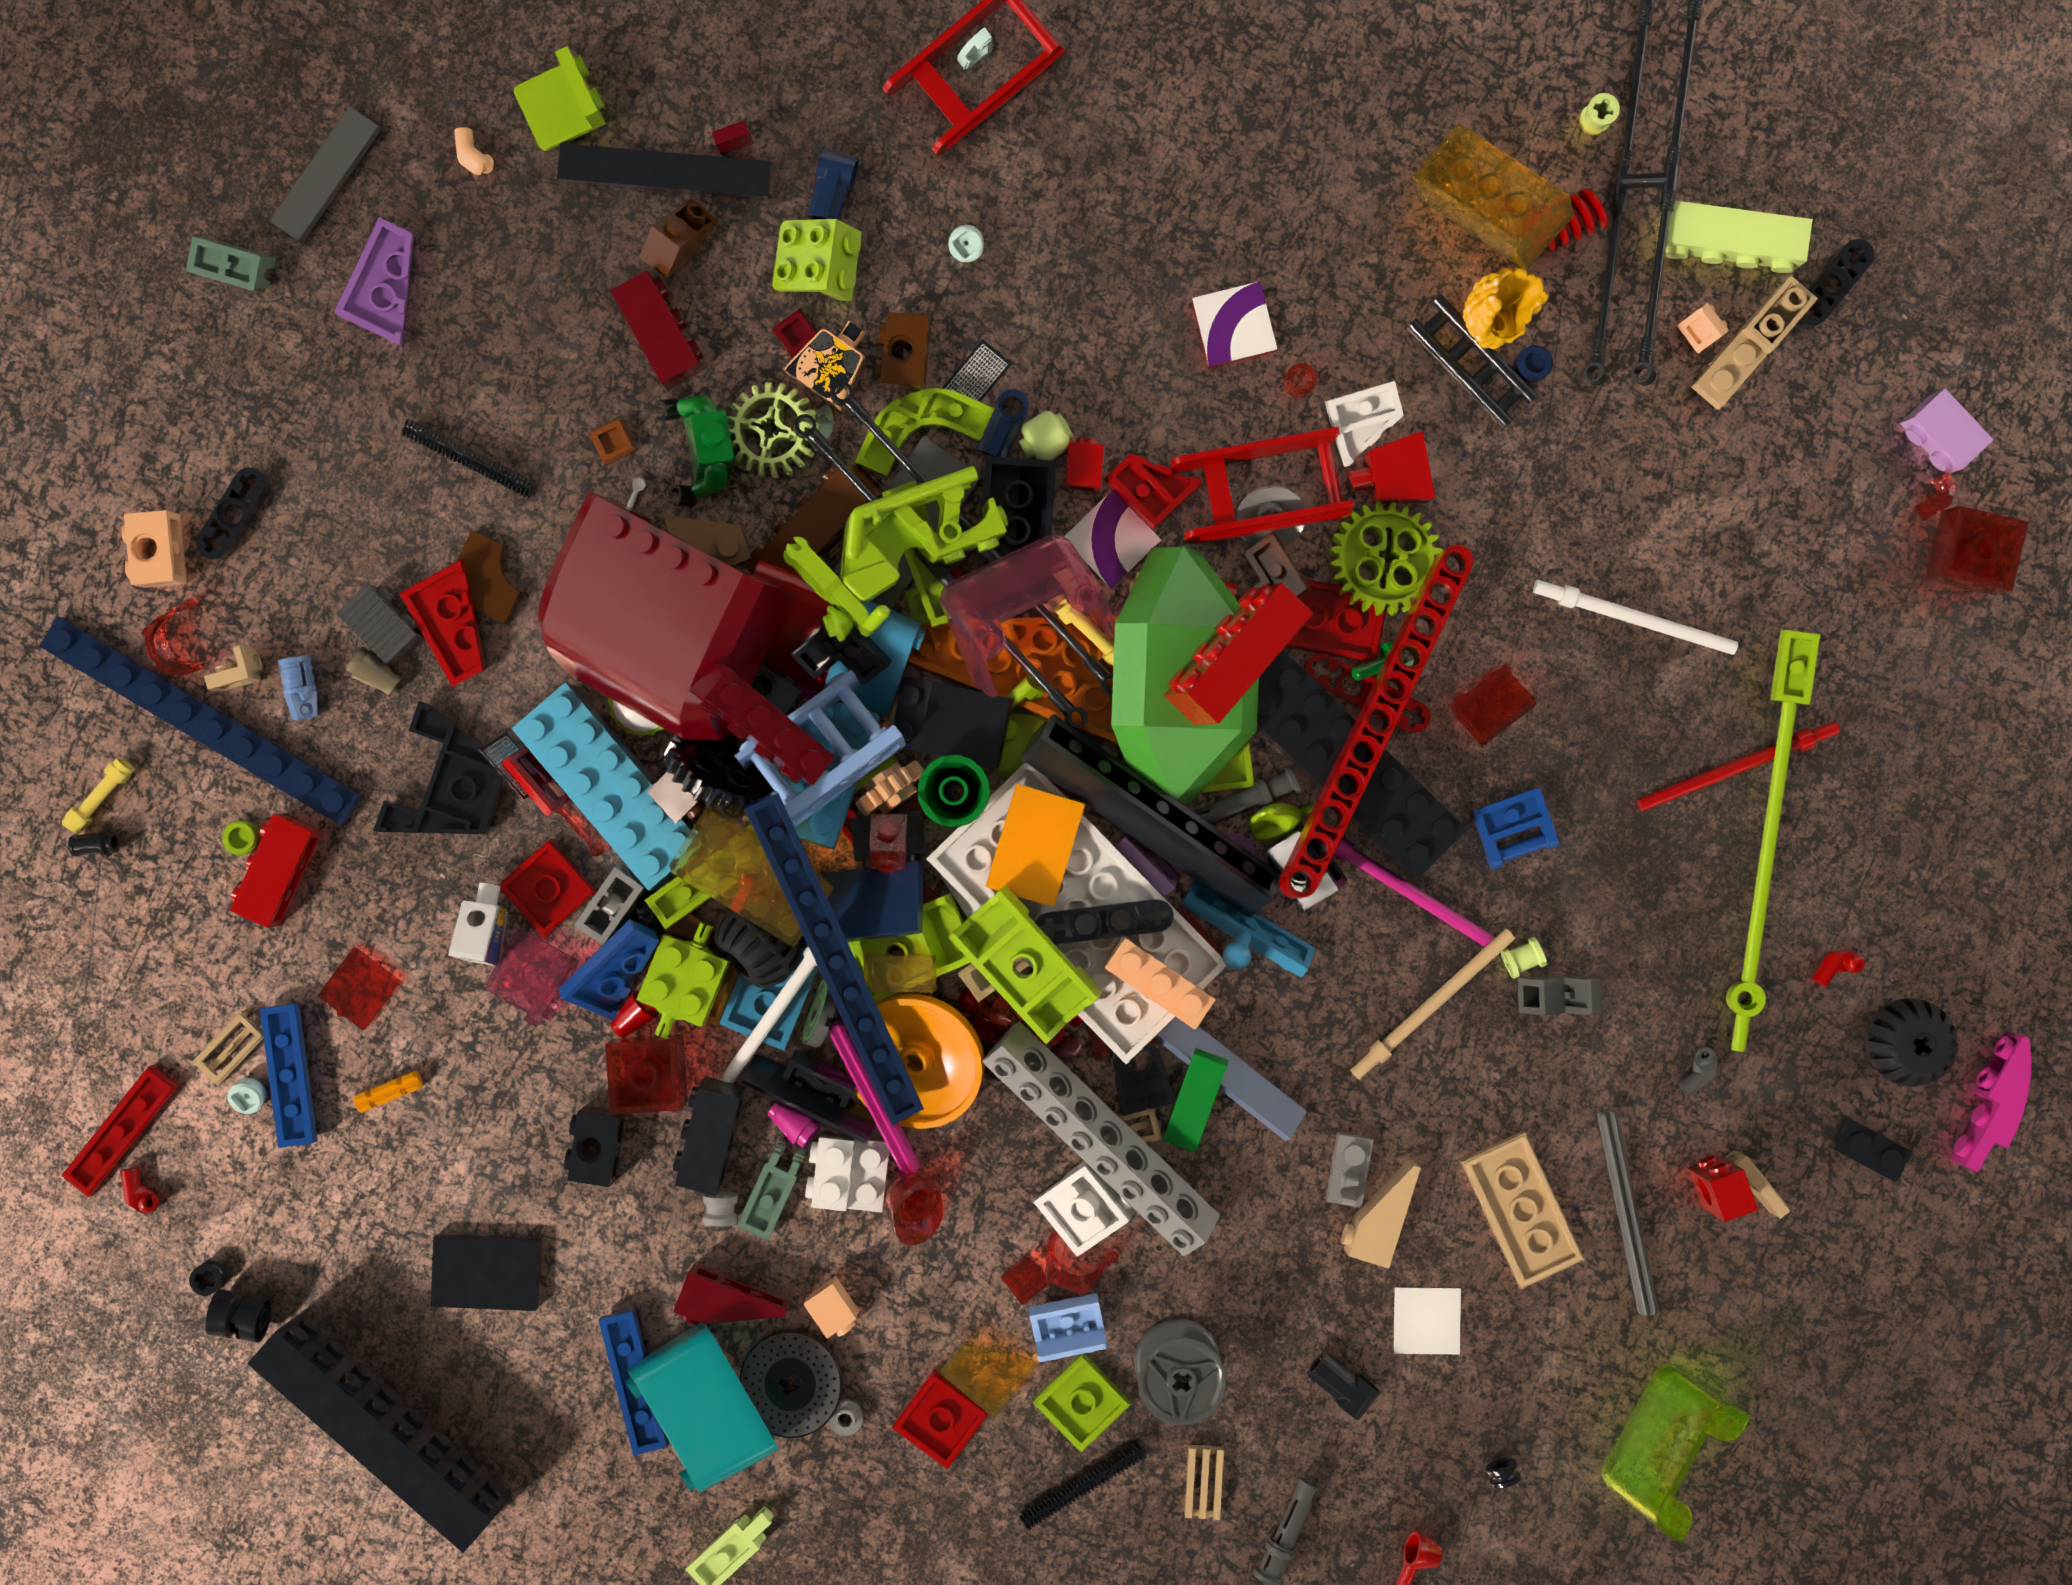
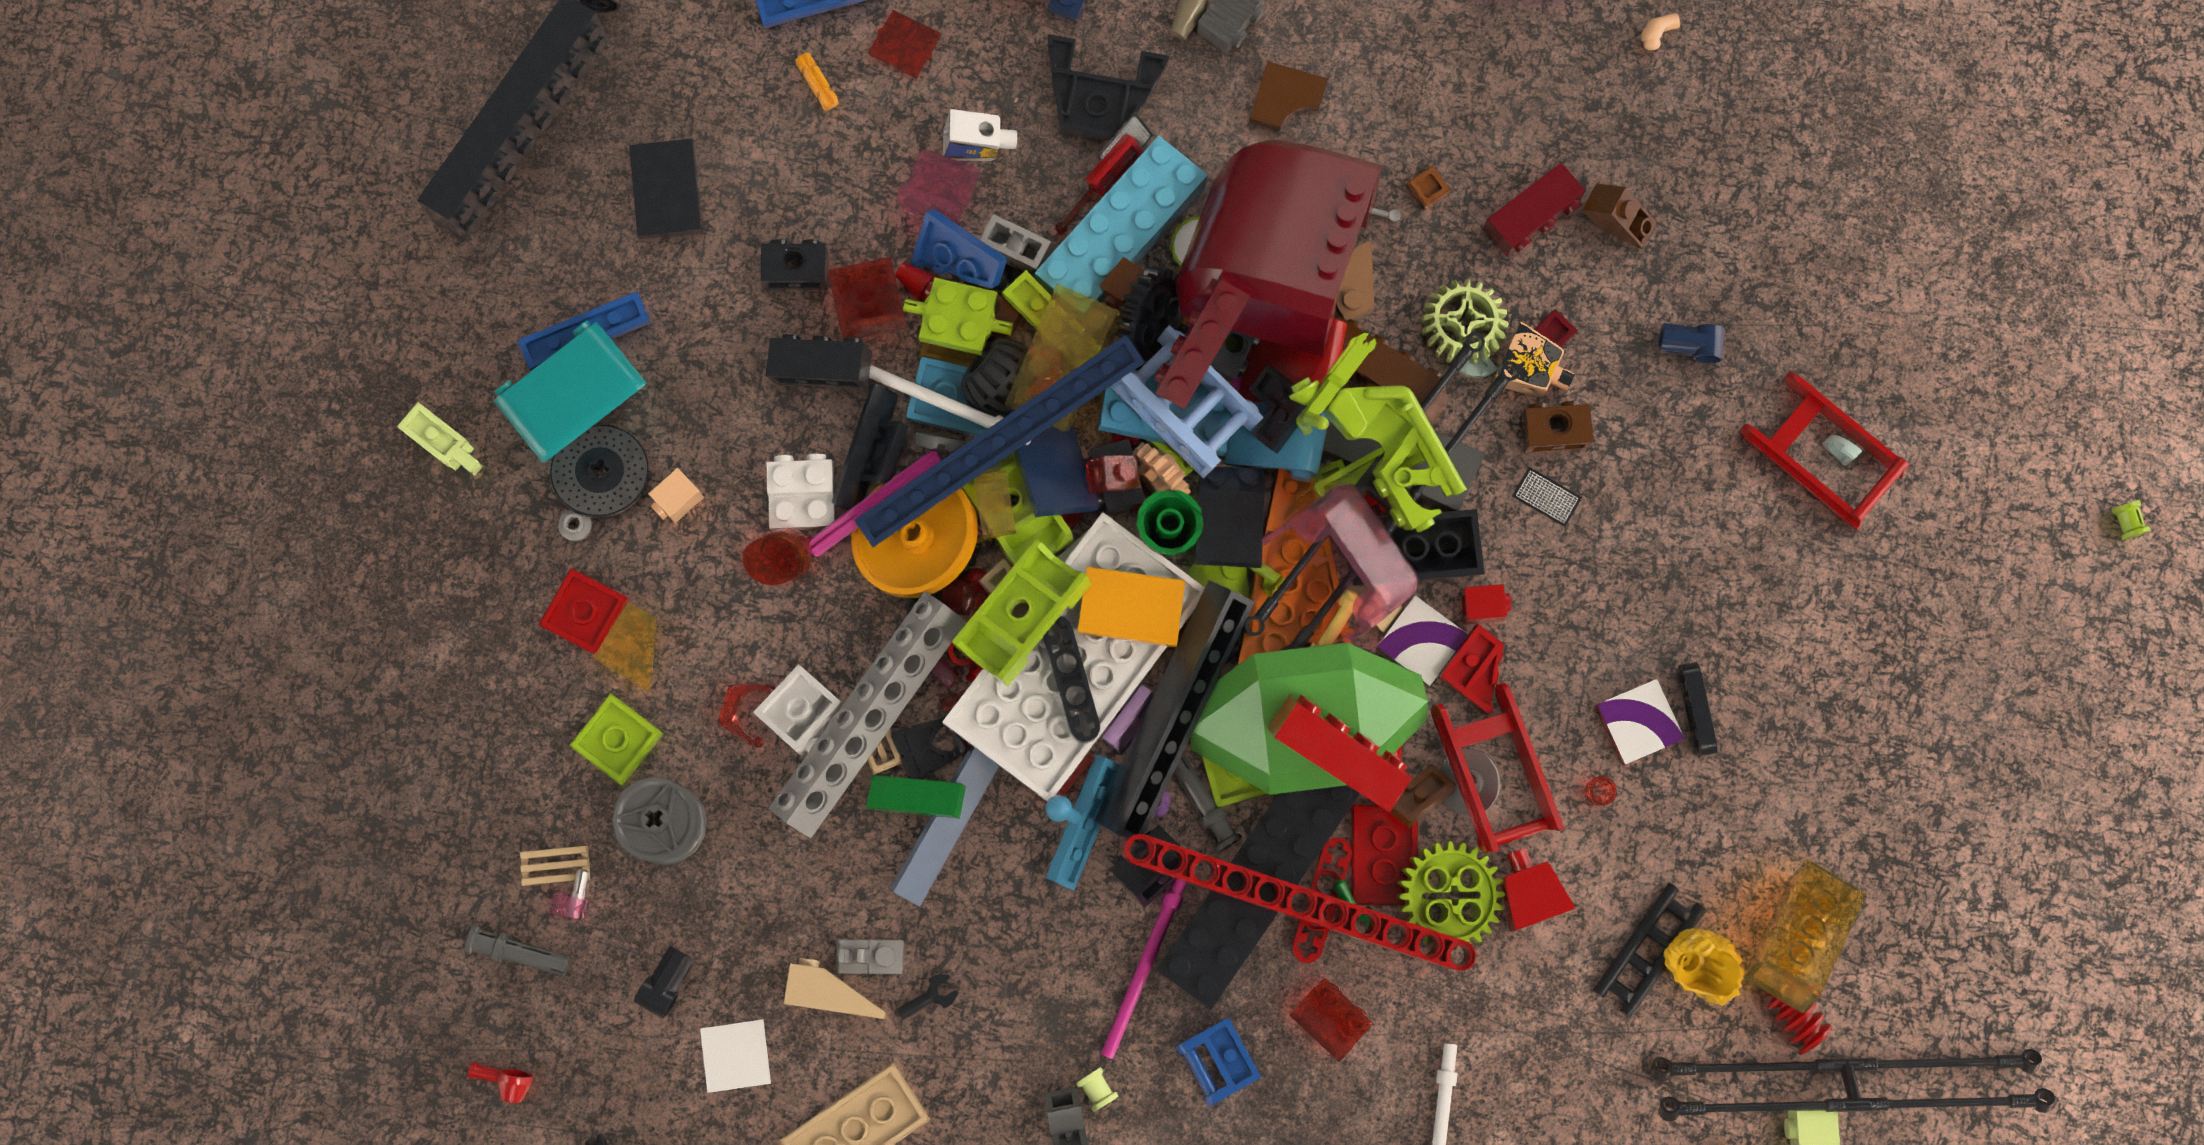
camera: 75 degrees right, 10 degrees down
red wing [399,560,486,687] -> none
black axle [402,418,536,499] -> none
red tile [497,839,598,938] -> none
lime bracket [514,46,606,151] -> none
black tile [557,143,772,199] -> none
green torso [655,396,734,507] -> none
dark red slope [673,1264,791,1325] -> none
light grey wheel [703,1191,738,1227] -> none
dark red tile [712,121,754,155] -> none
sand green hinge [737,1137,808,1241] -> none
dark pink cone [767,1101,821,1148] -> none
lime bracket [772,219,862,301] -> none
lime plate [855,388,995,478] -> none
light aqua tile [949,224,984,262] -> none
dark blue piece [977,389,1029,458] -> none
clear red tile [1001,1254,1050,1305] -> none
yellowish green head [1018,410,1073,460] -> none
black axle [1019,1439,1147,1530] -> none
light blue bracket [1028,1293,1108,1362] -> none
light nougat brick [1103,936,1216,1030] -> none
lime piece [1248,803,1314,842] -> none
white wing [1325,381,1404,467] -> none
tan bar [1350,928,1516,1080] -> none
dark blue tile [1515,345,1553,383] -> none
yellowish green bush [1579,93,1620,135] -> none
none -> clear pink piece [549,869,591,921]
none -> black bar [897,974,959,1020]
none -> black beam [1678,662,1717,758]

